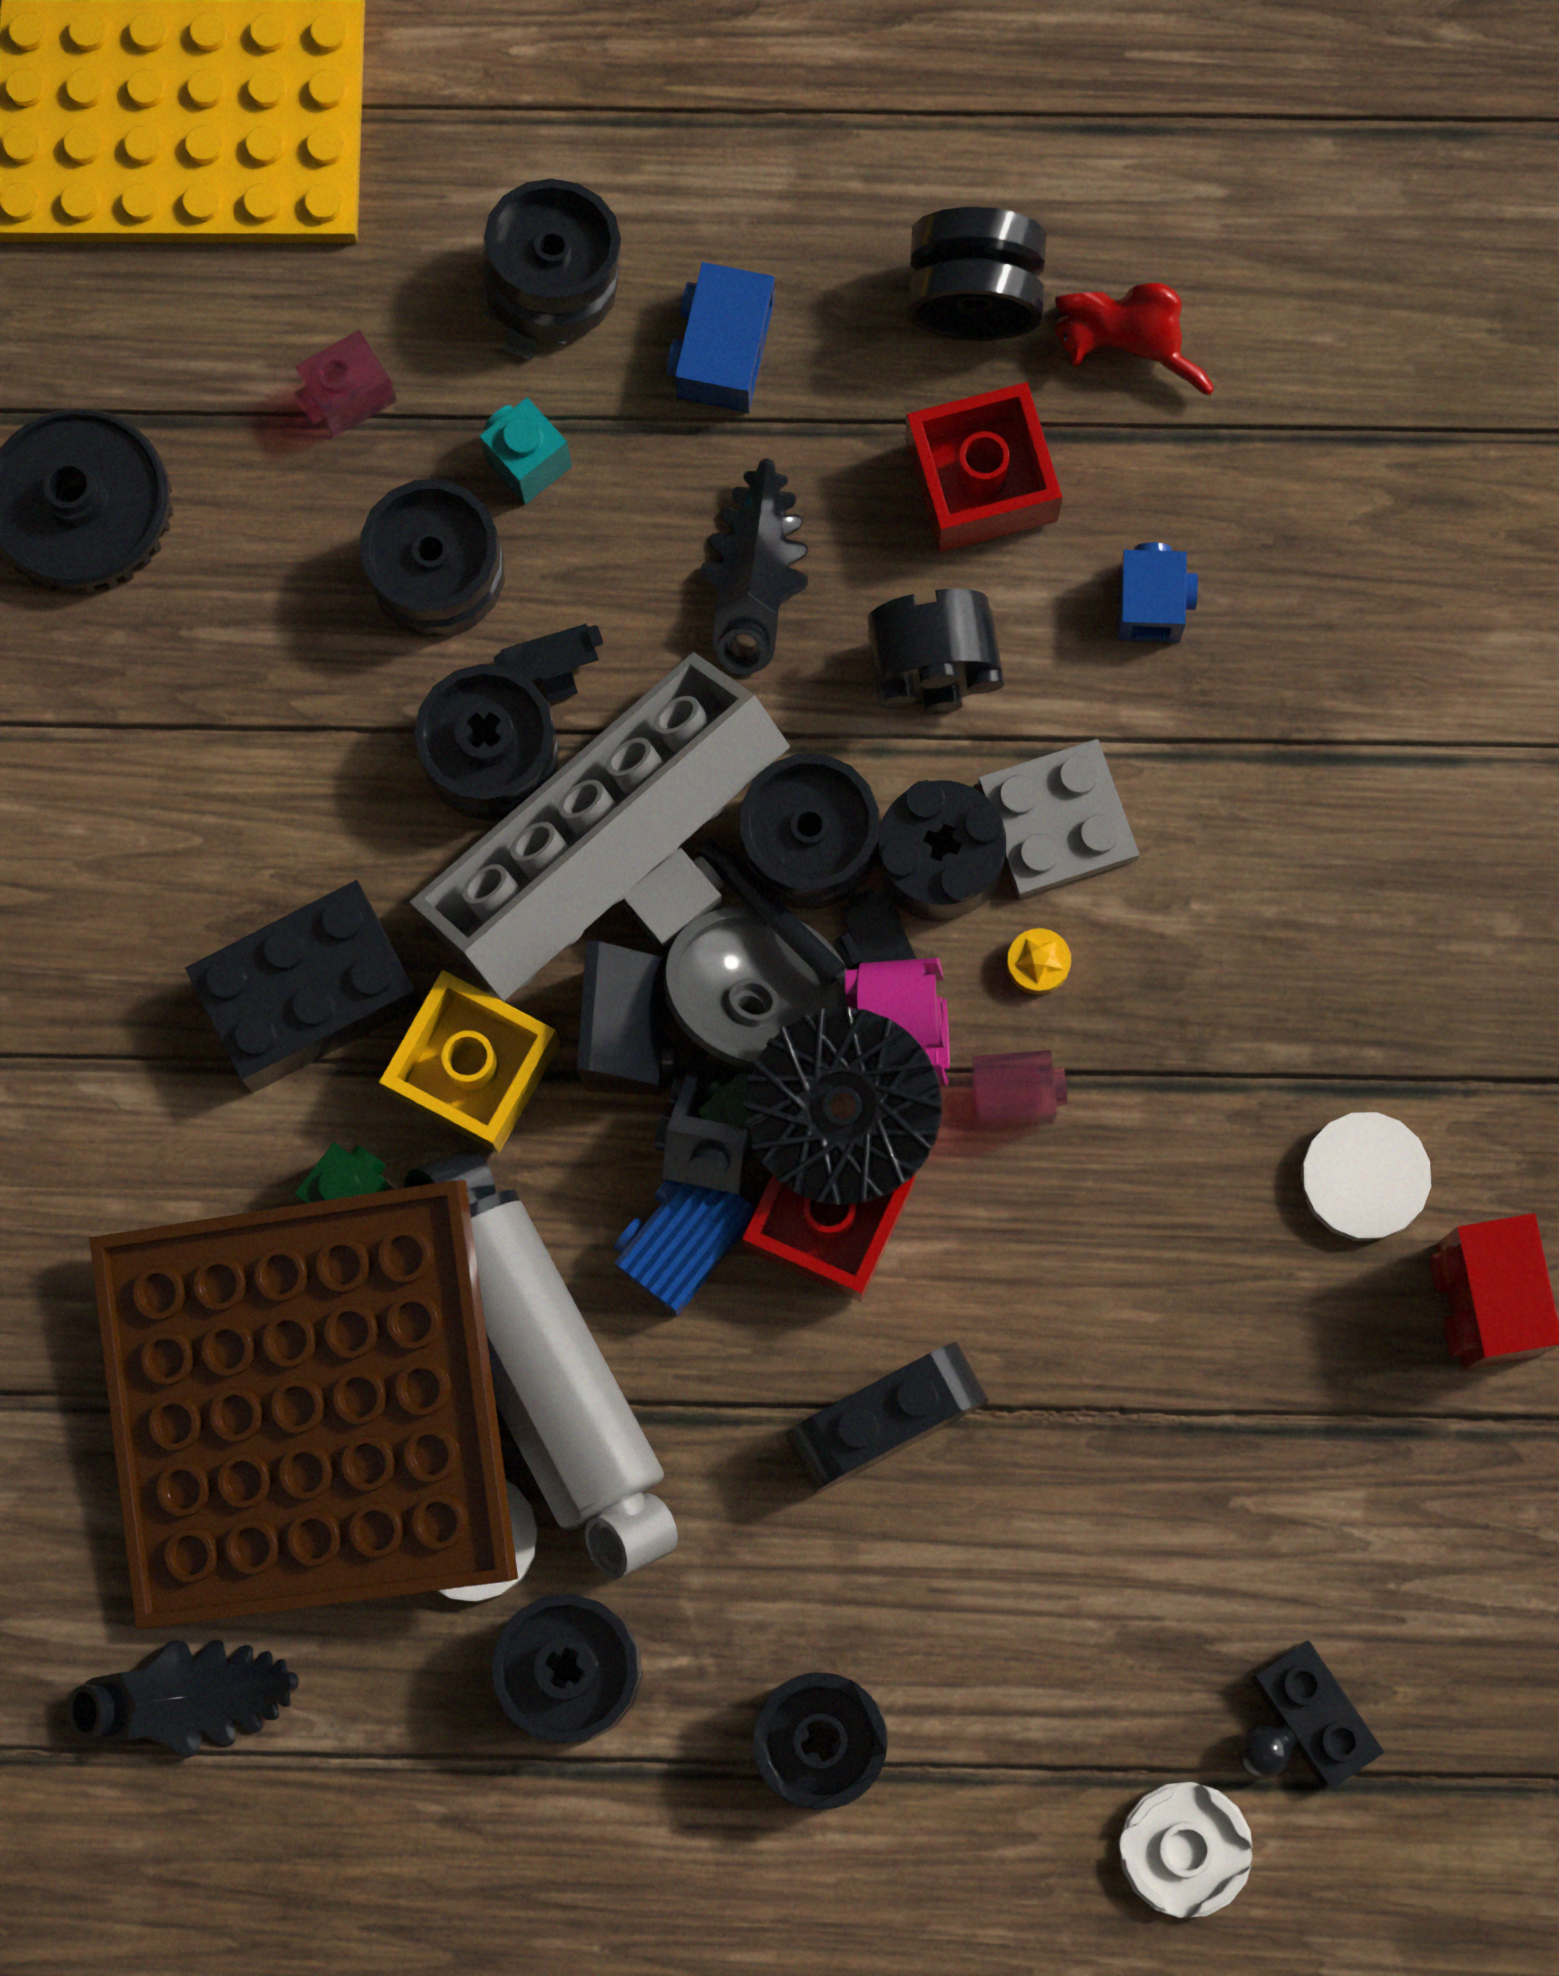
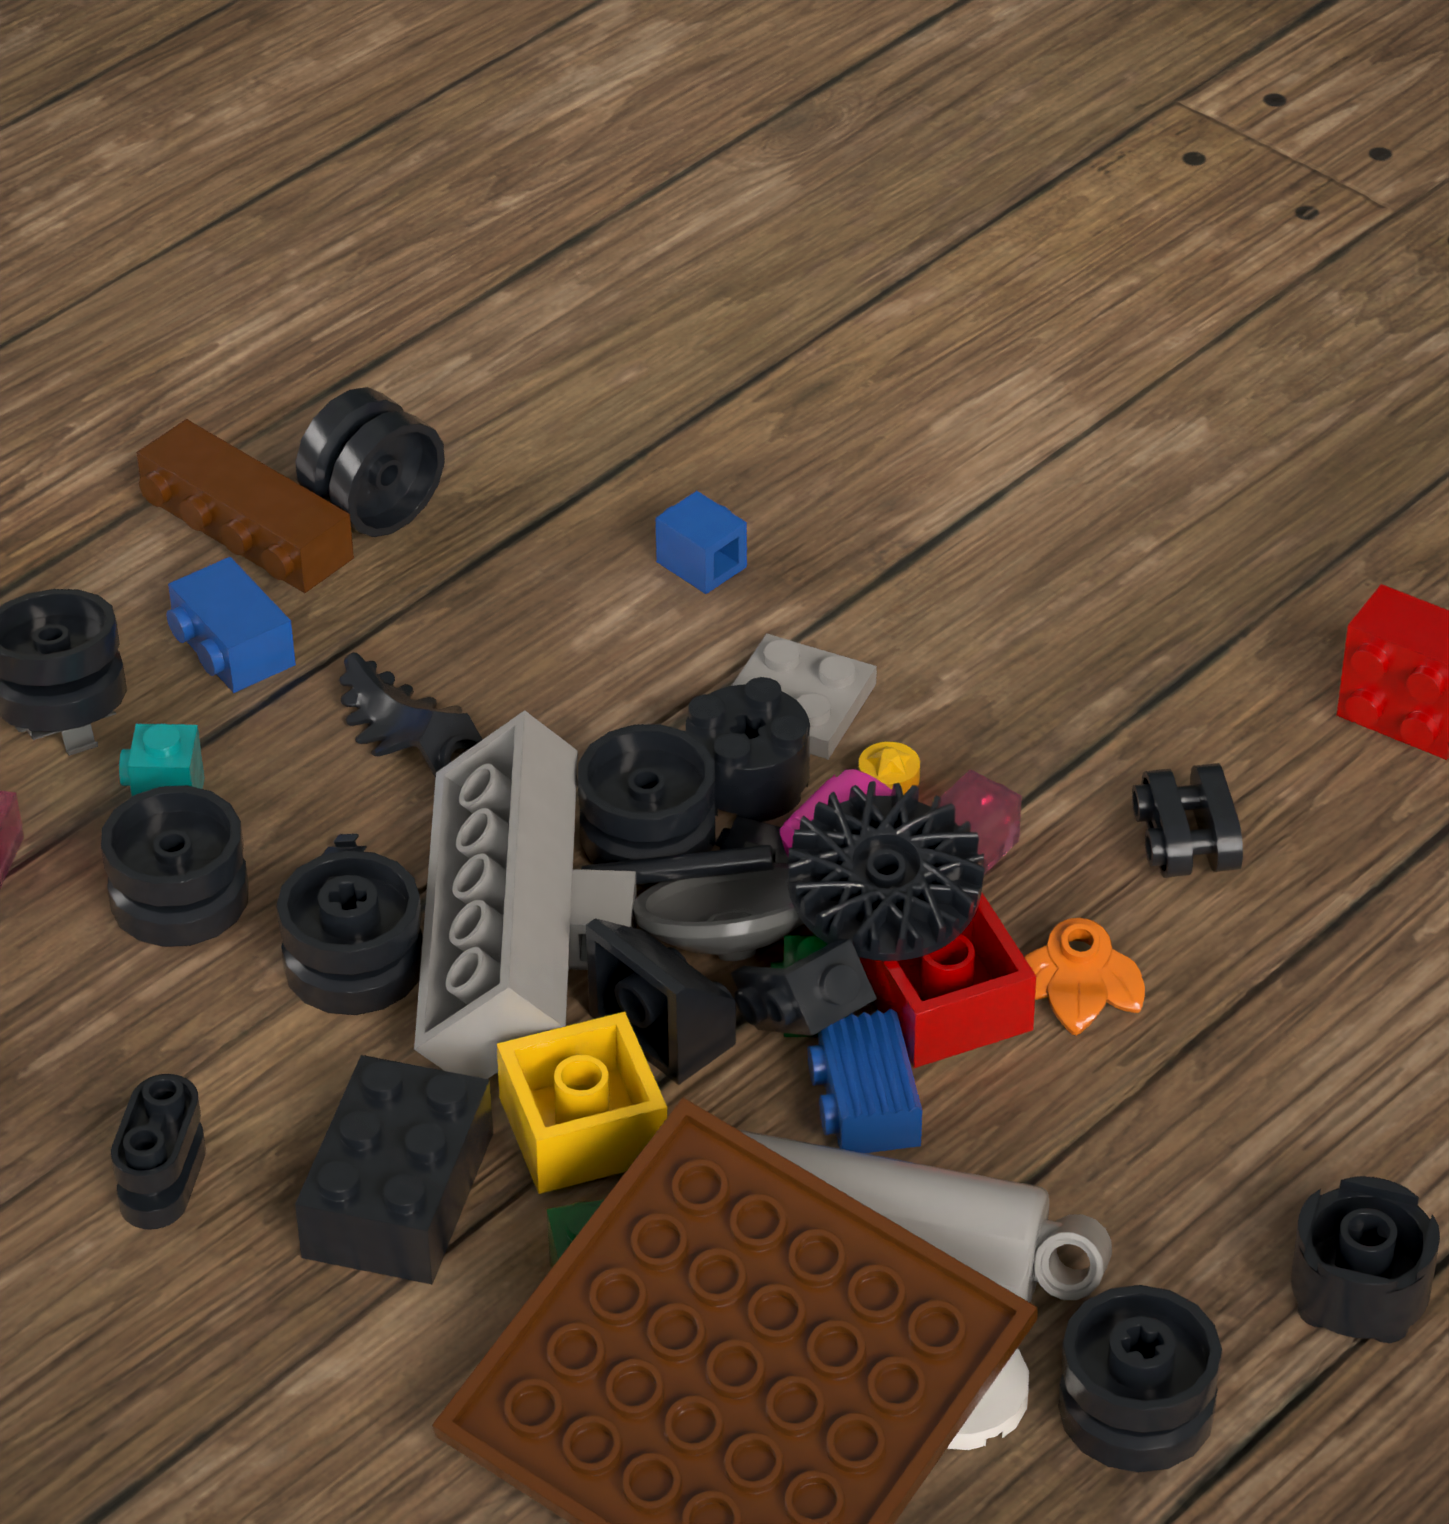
camera: 50 degrees left, 35 degrees down
black brick [784,1342,989,1494] -> none
black brick [867,588,1005,714] -> none
red brick [905,382,1063,553] -> none
red animal [1054,283,1214,396] -> none
white tile [1301,1112,1431,1241] -> none
none -> black brick [111,1074,206,1229]
none -> reddish brown brick [137,419,354,593]
none -> orange plate [1025,918,1145,1036]
none -> black brick [1132,763,1243,878]

